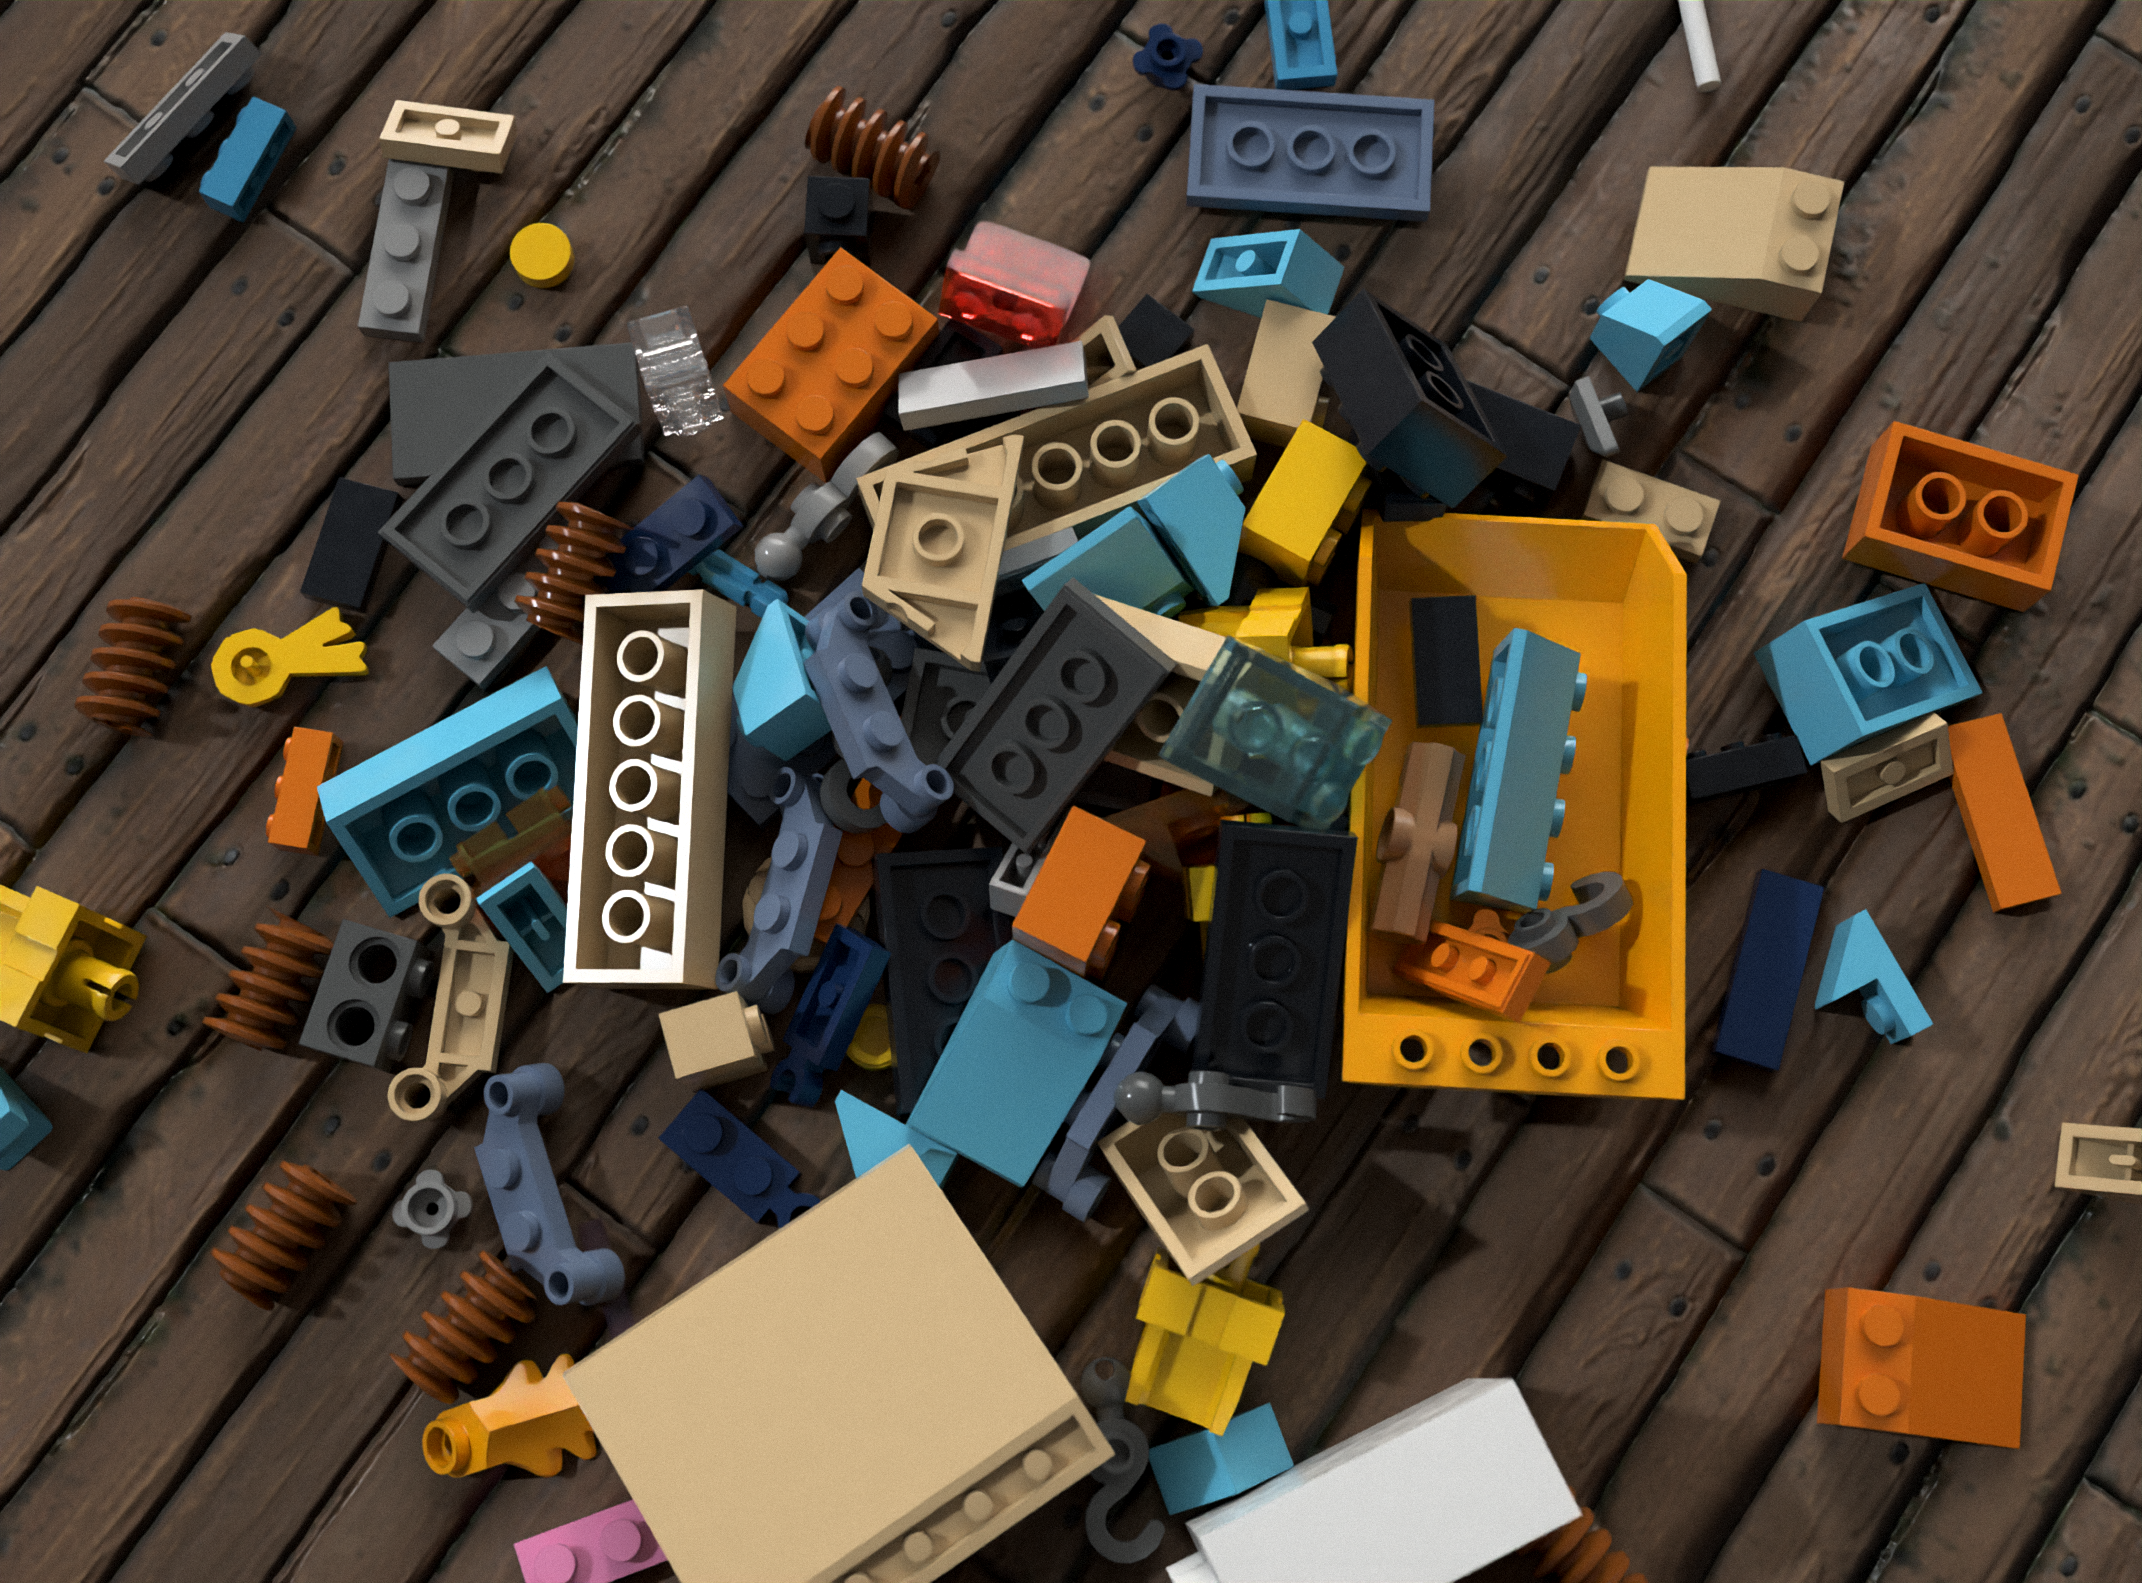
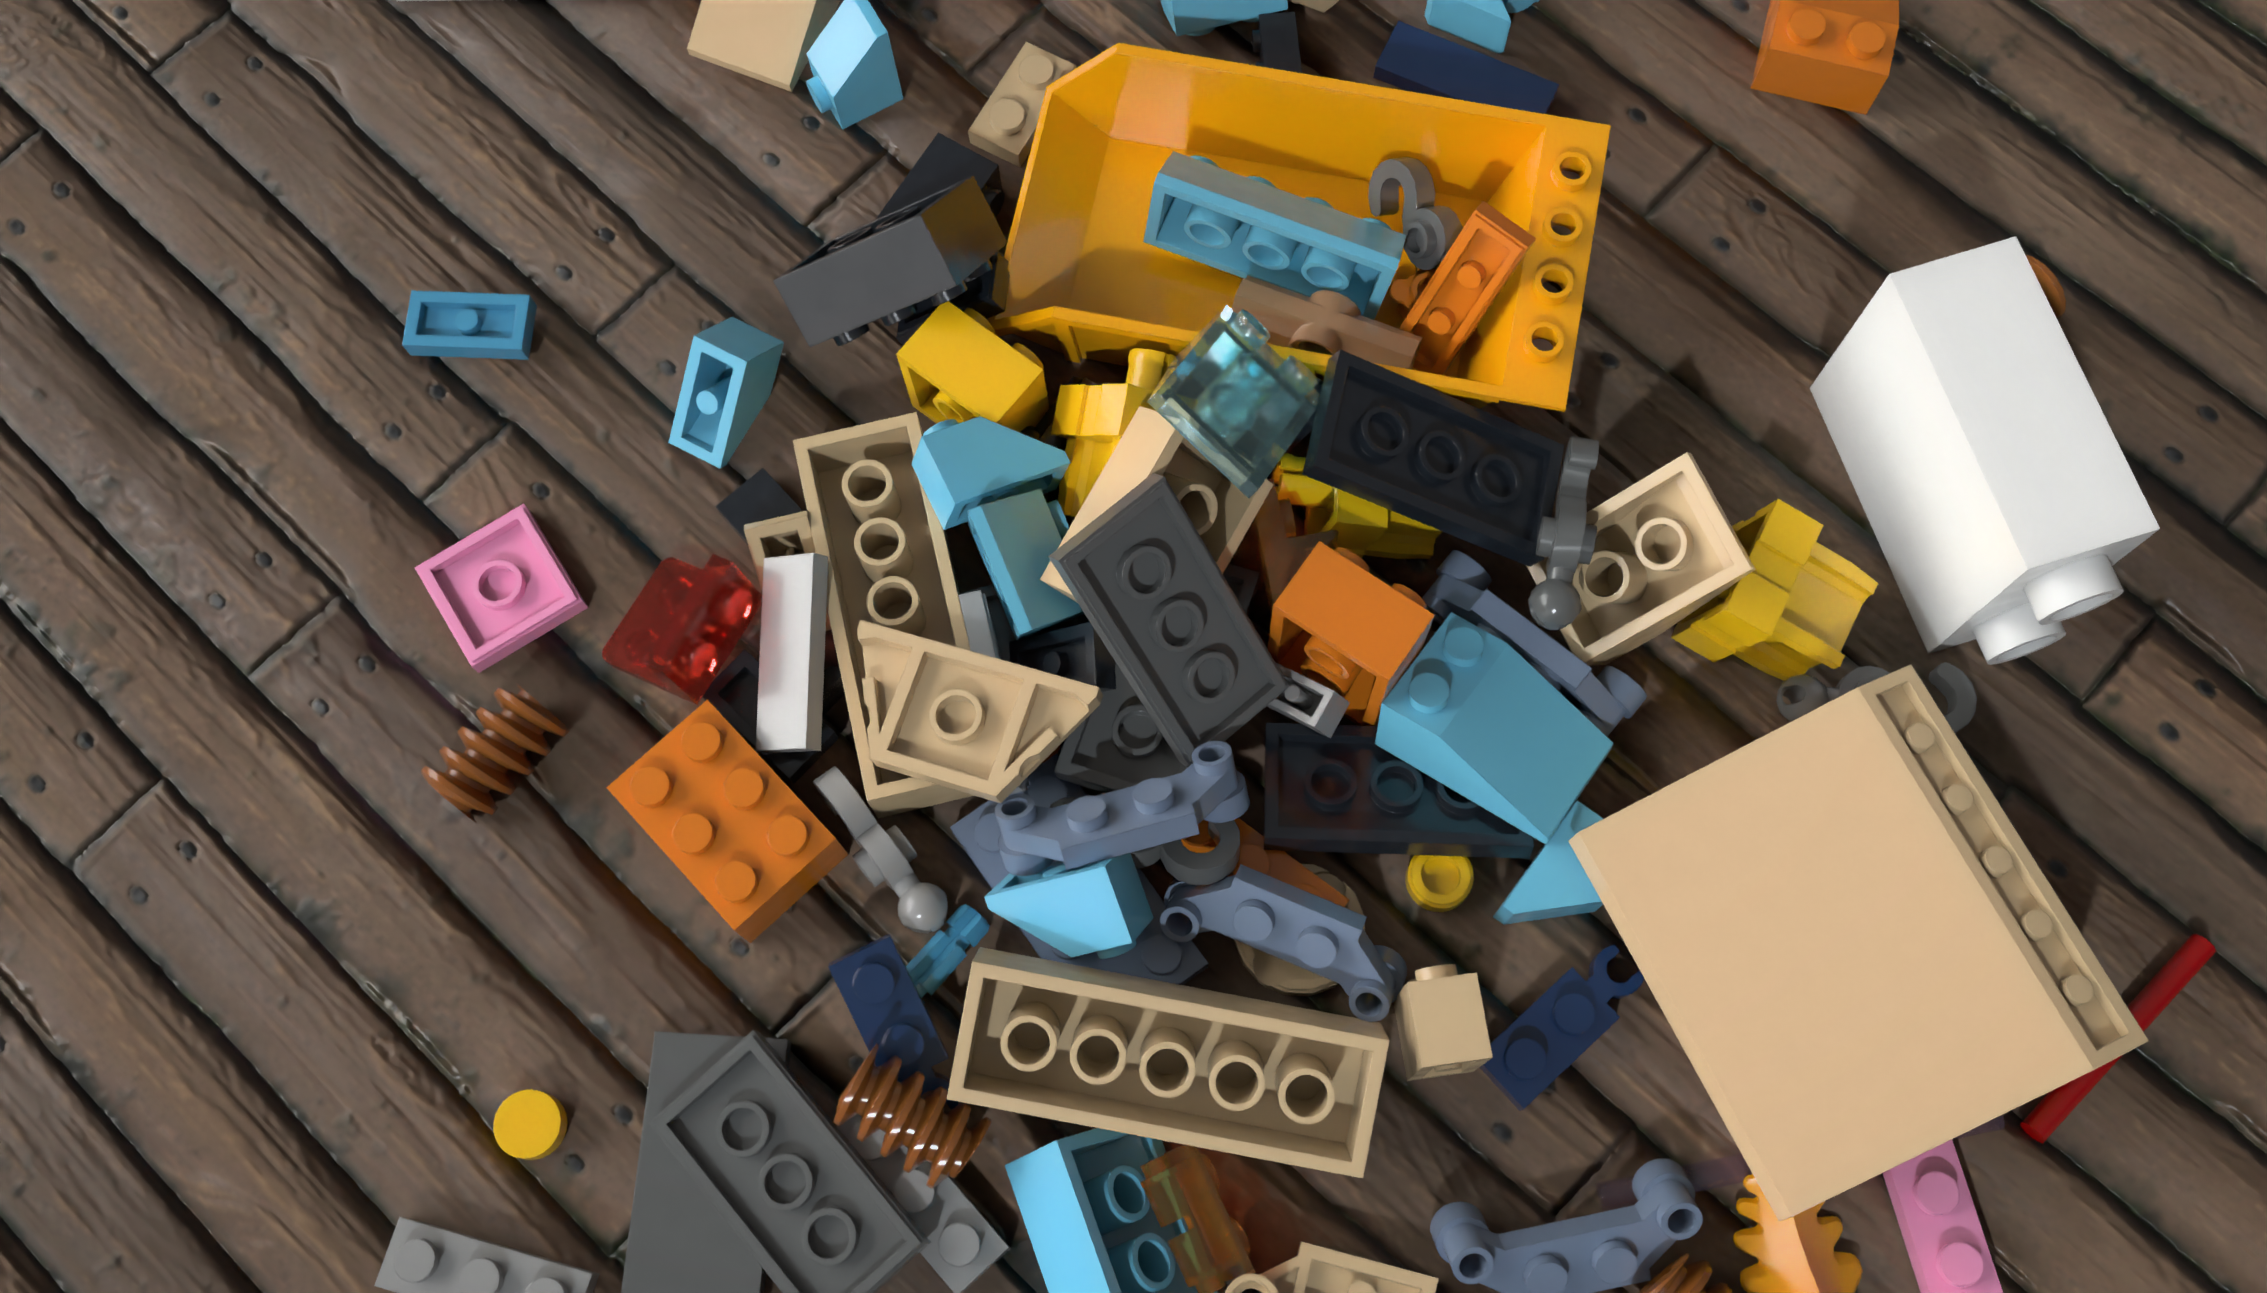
camera: 75 degrees left, 5 degrees down
tan plate [379,100,517,174] -> none
medium azure slope [476,861,567,993] -> none
clear brick [626,305,724,436] -> none
dark blue plate [770,923,892,1108] -> none
black brick [804,176,874,266] -> none
dark blue plate [1133,23,1203,91] -> none
medium azure slope [1149,1402,1294,1515] -> none
sand blue plate [1186,84,1434,222] -> none
tan brick [1237,299,1336,448] -> none
black tile [1409,595,1483,728] -> none
dark grey piece [1569,376,1629,457] -> none
none -> bright pink tile [414,504,588,673]

